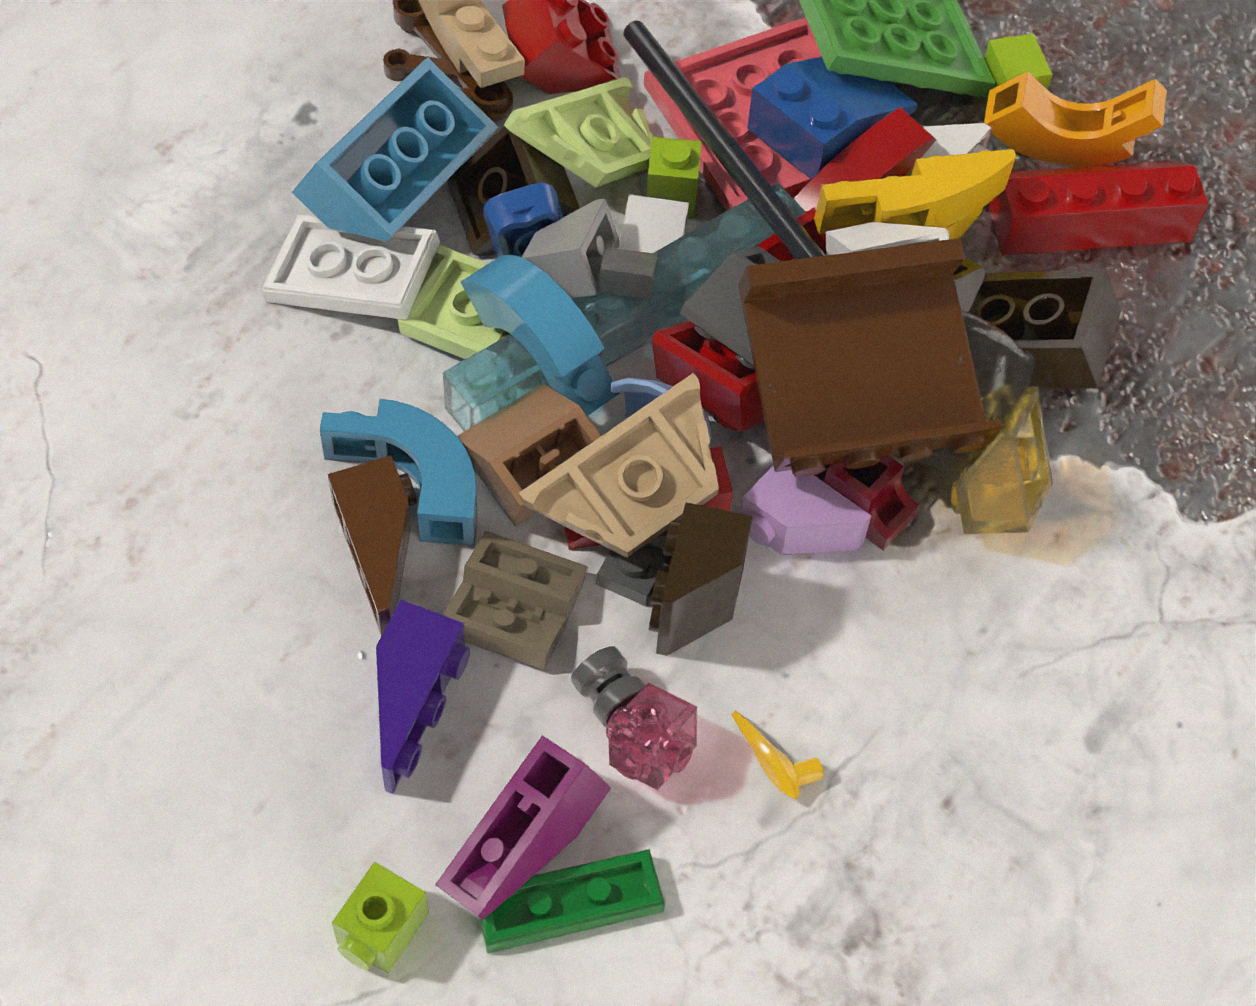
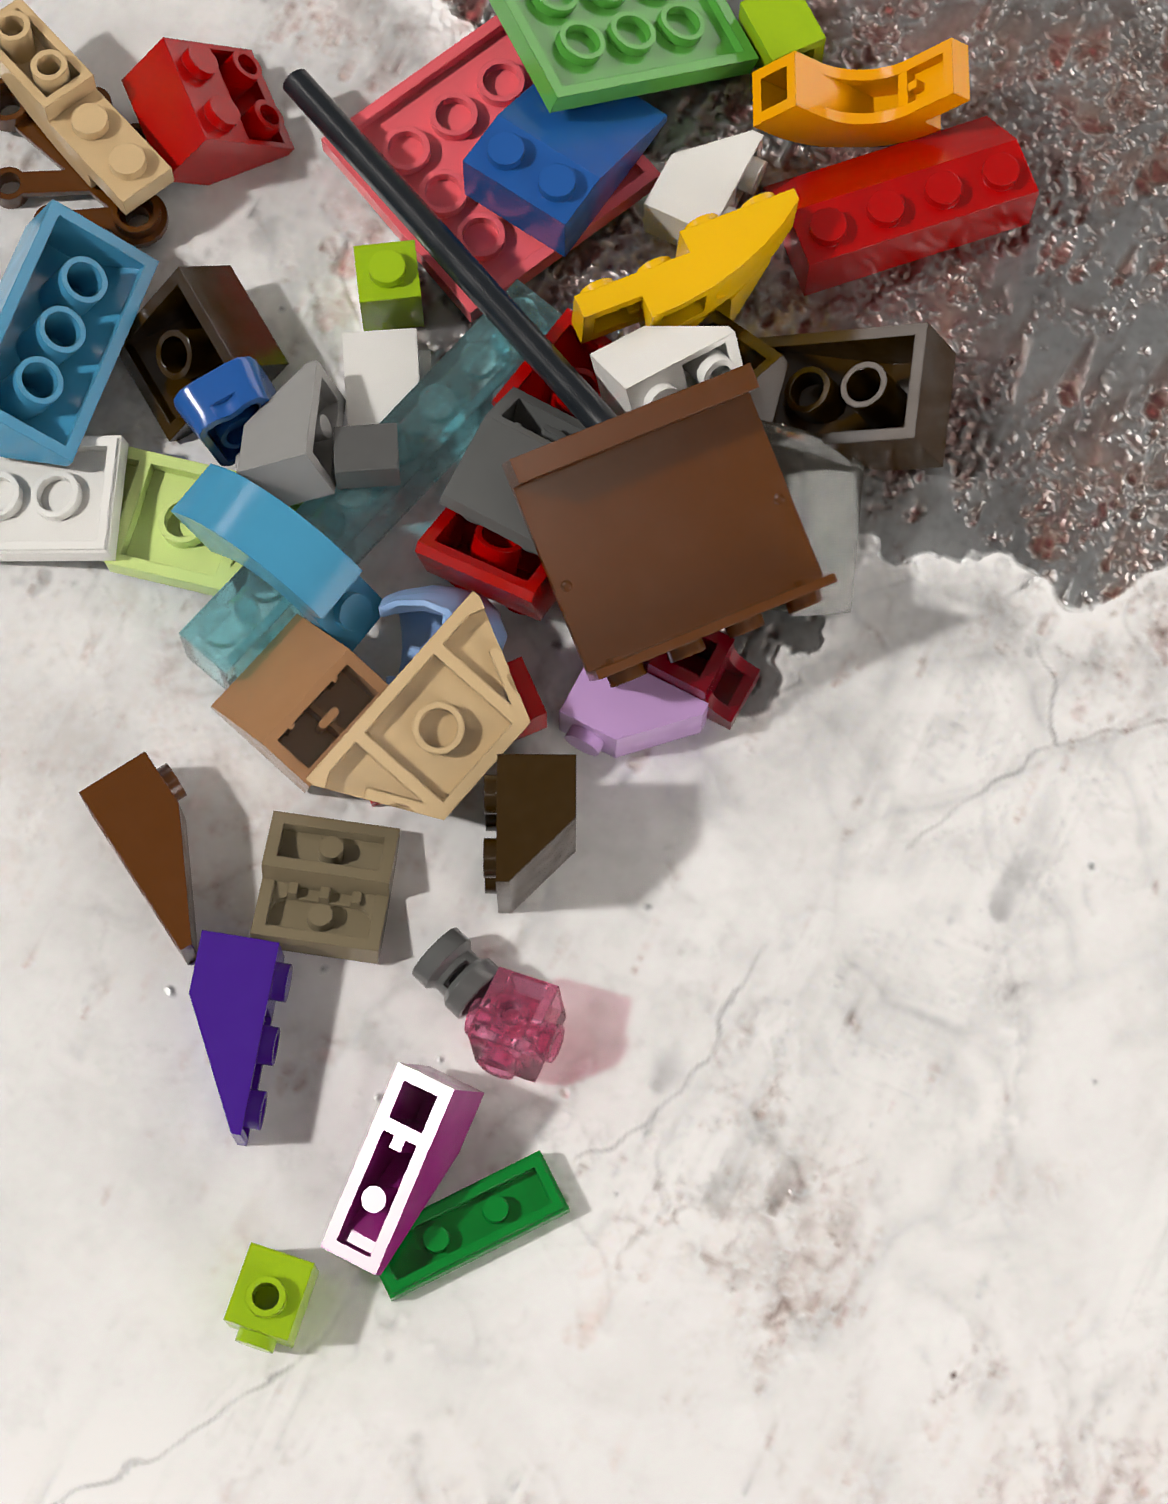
camera: 10 degrees left, 15 degrees up
dark azure arch [320,399,478,546] -> none
yellowish green wing [504,77,655,187] -> none
dark grey plate [596,543,665,607] -> none
yellow bar [731,710,824,800] -> none
red slope [787,107,937,218] -> none
clear yellow slope [951,387,1053,534] -> none

